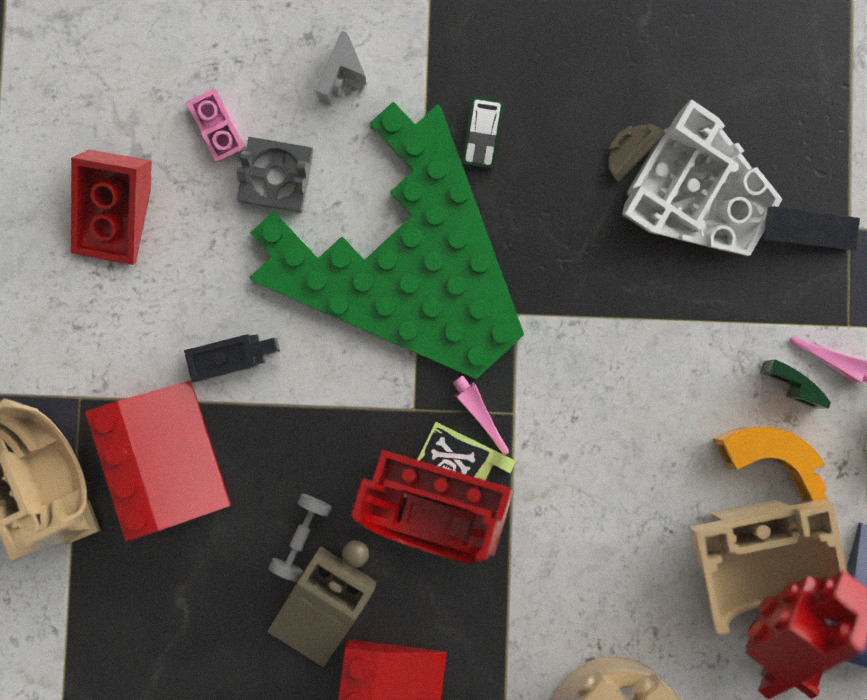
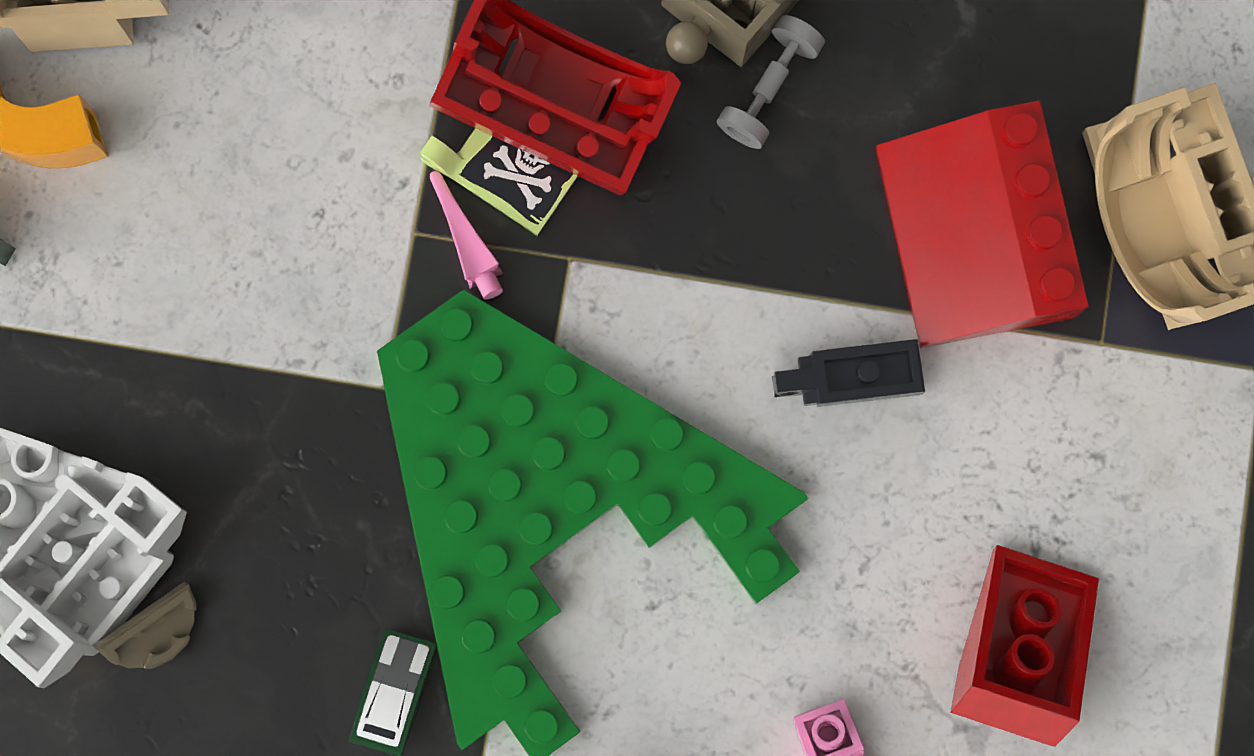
camera: 165 degrees left, 5 degrees down
dark grey piece [237,136,314,213] -> none

